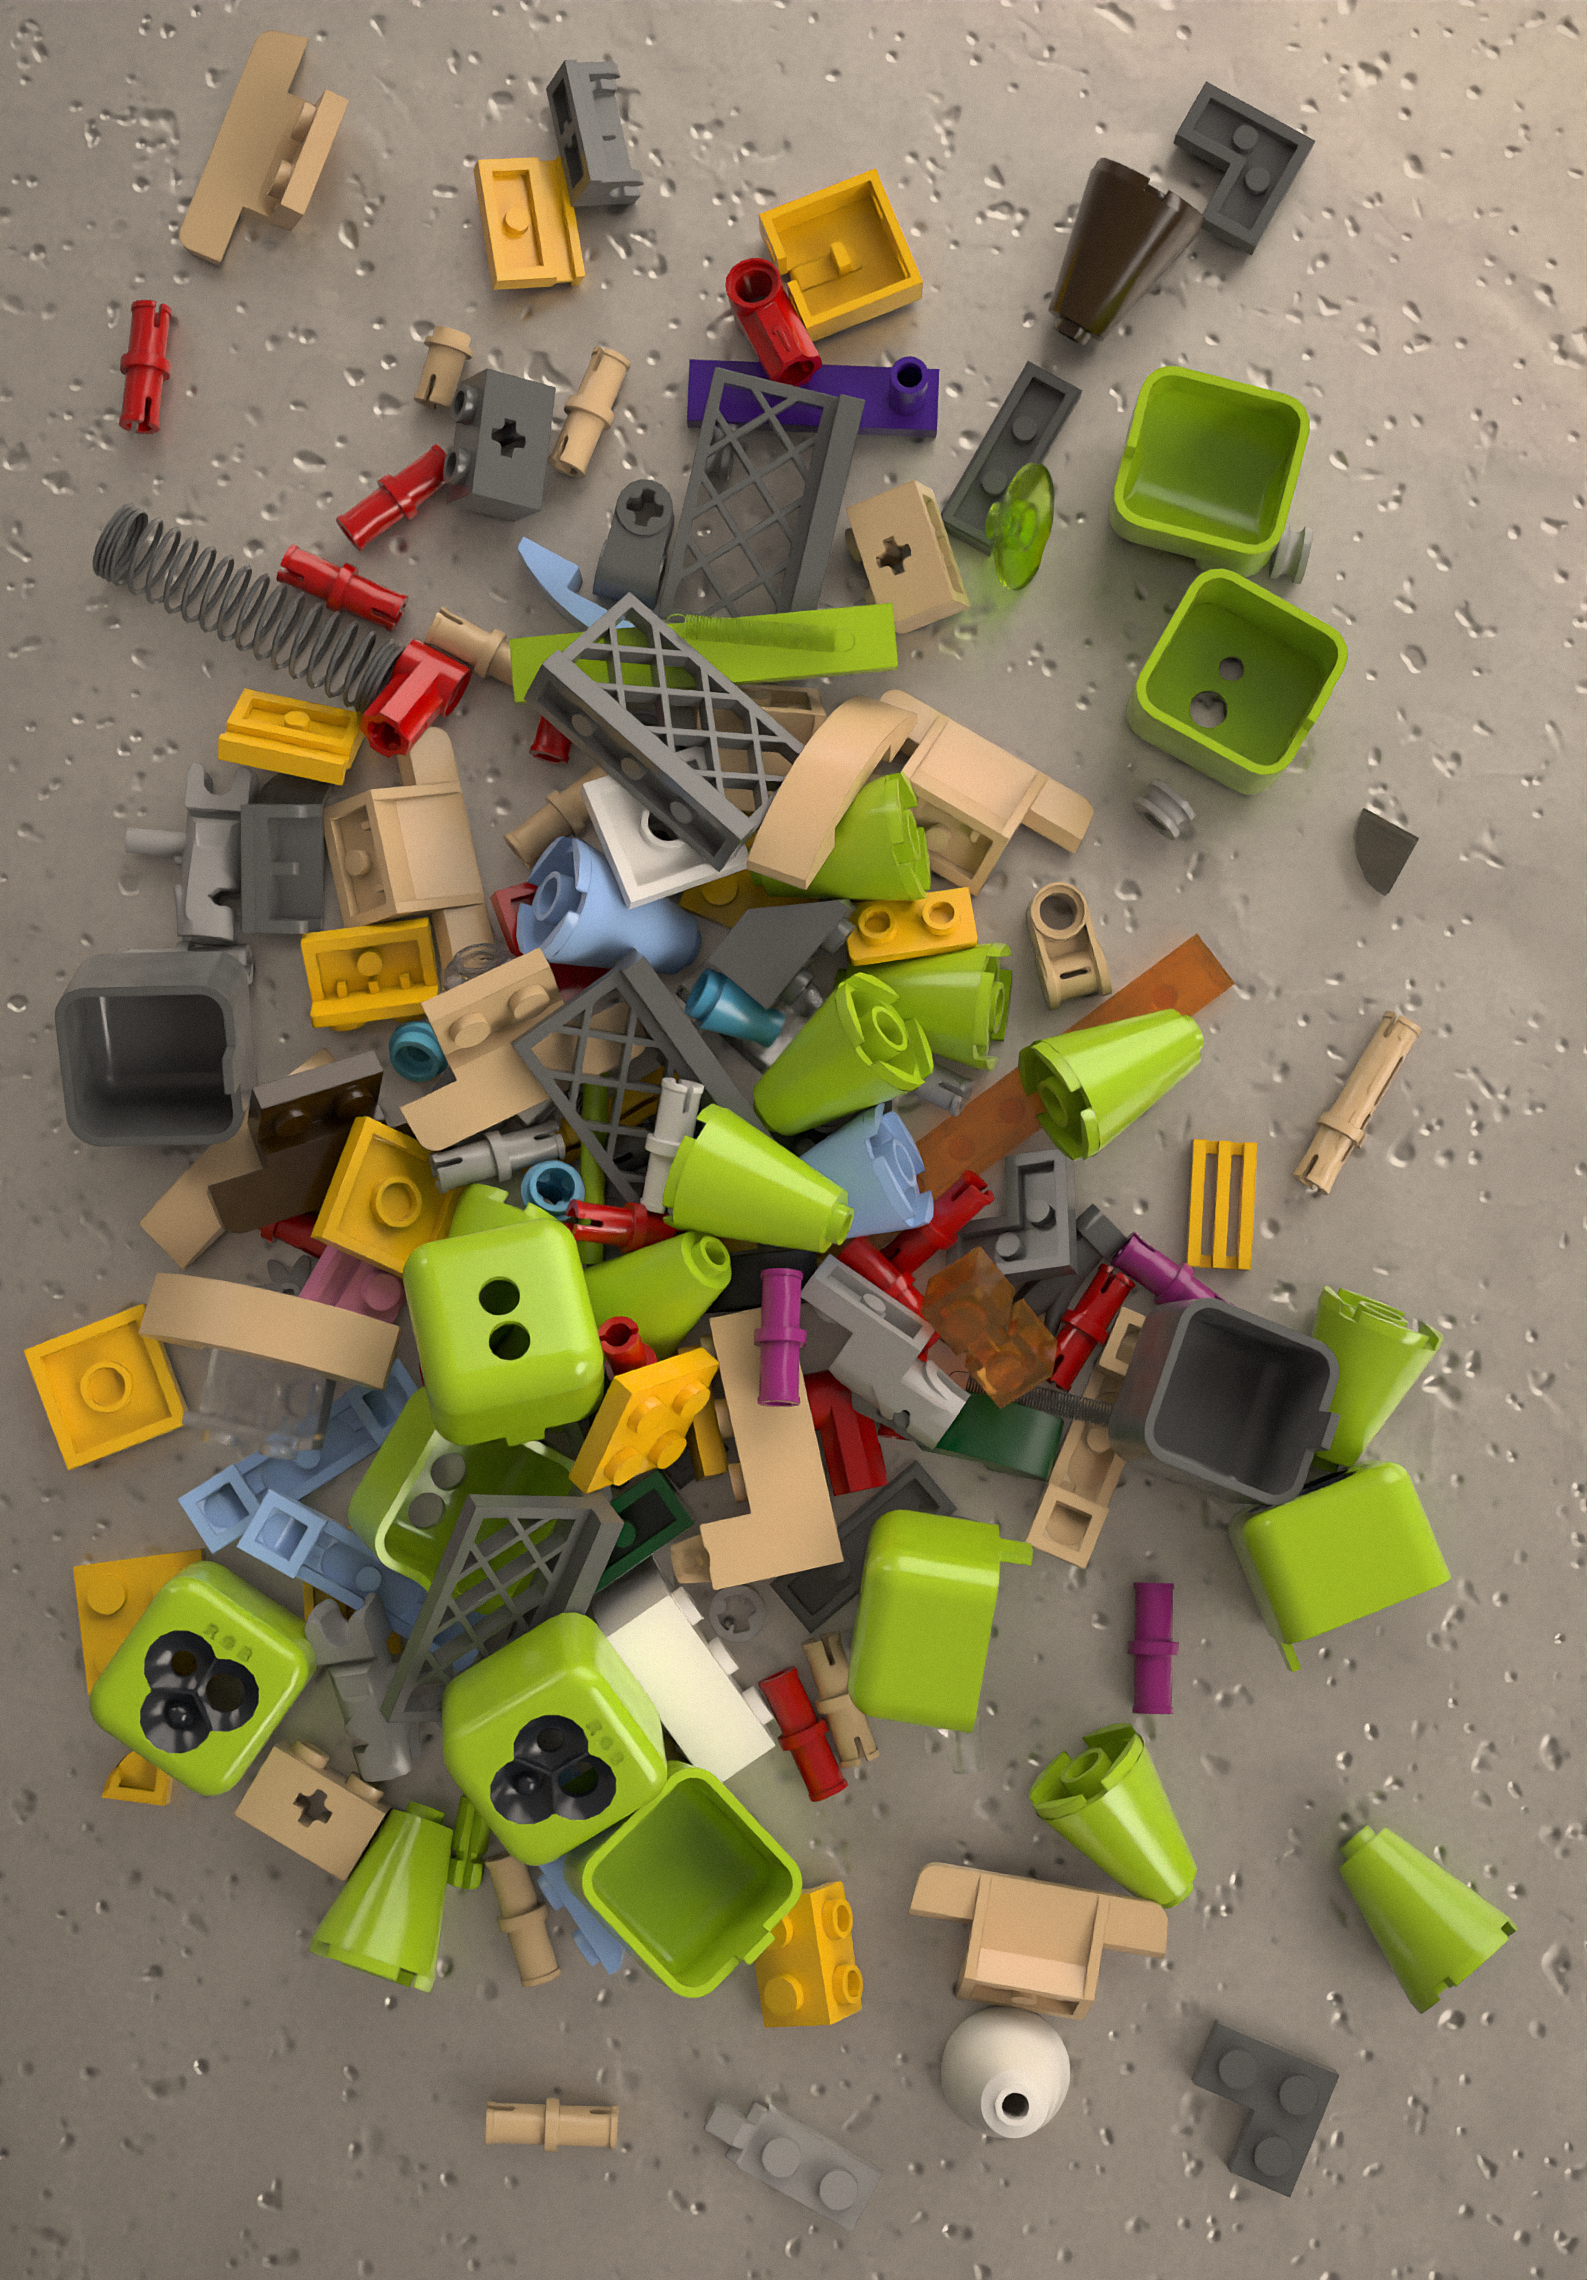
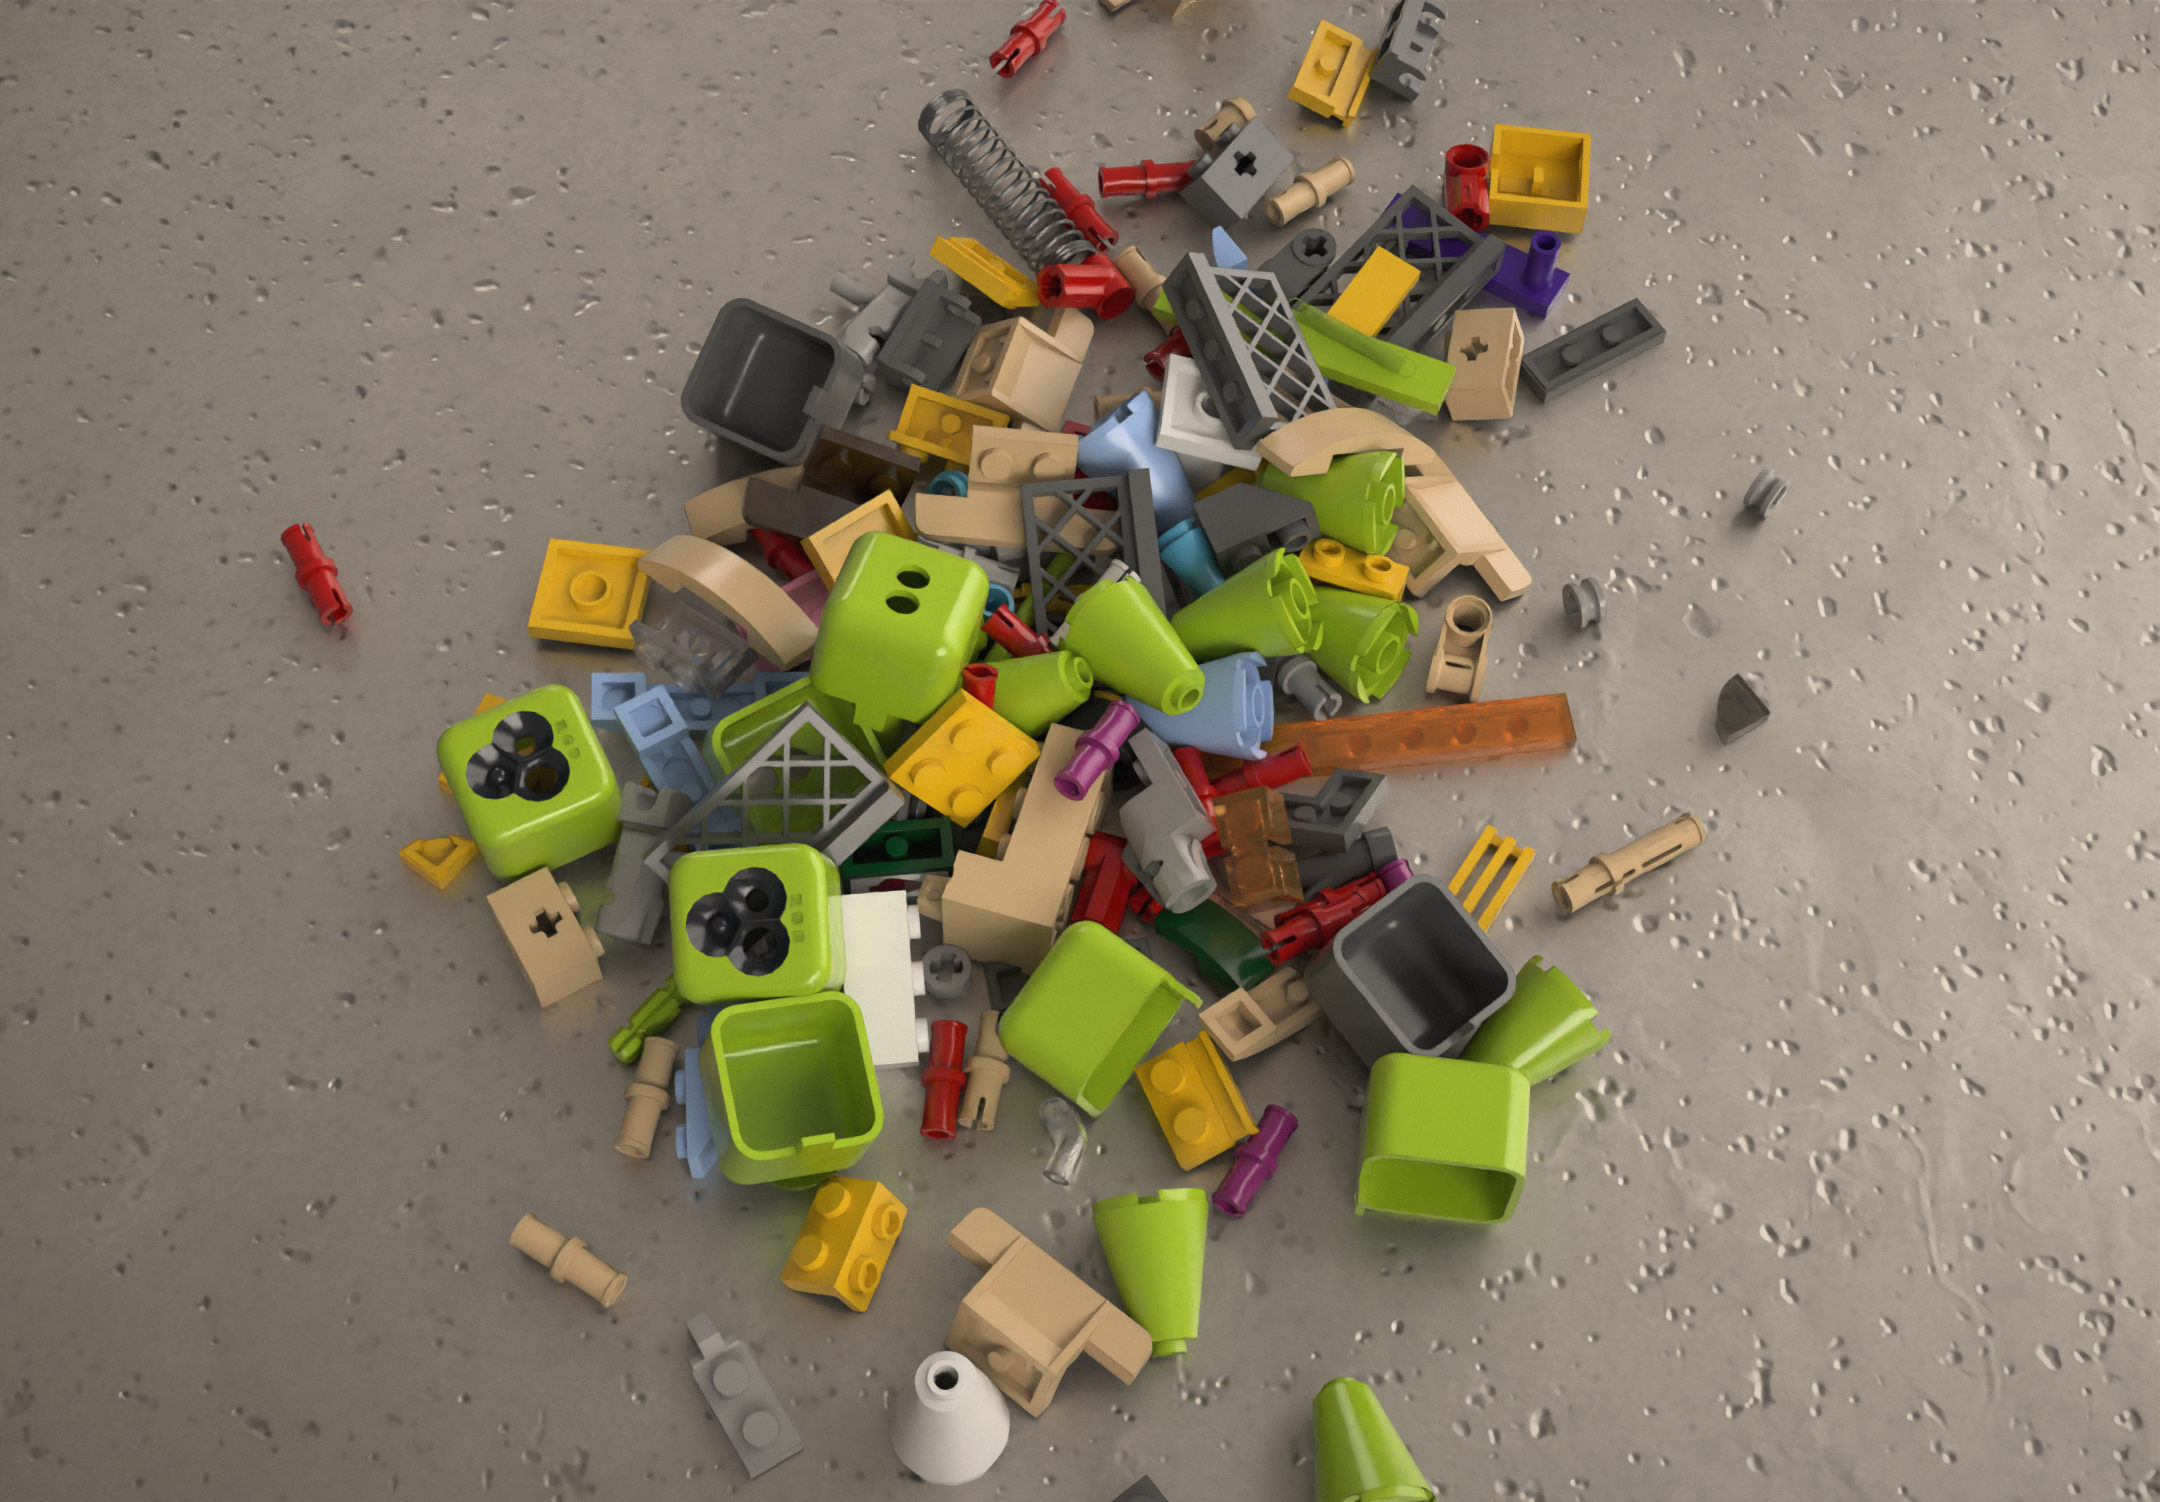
camera: 25 degrees right, 25 degrees down
lime cone [307,1801,453,1993] -> none
clear neon green dish [986,462,1054,591] -> none
lime cone [1018,1008,1204,1161] -> none
dark brown cone [1048,158,1205,346] -> none
lime piece [1108,366,1310,578] -> none
lime piece [1126,568,1348,795] -> none
dark grey plate [1173,81,1315,255] -> none
none -> yellow plate [1134,1029,1259,1172]
none -> red pin [1261,890,1373,966]
none -> yellow tile [1323,246,1421,338]

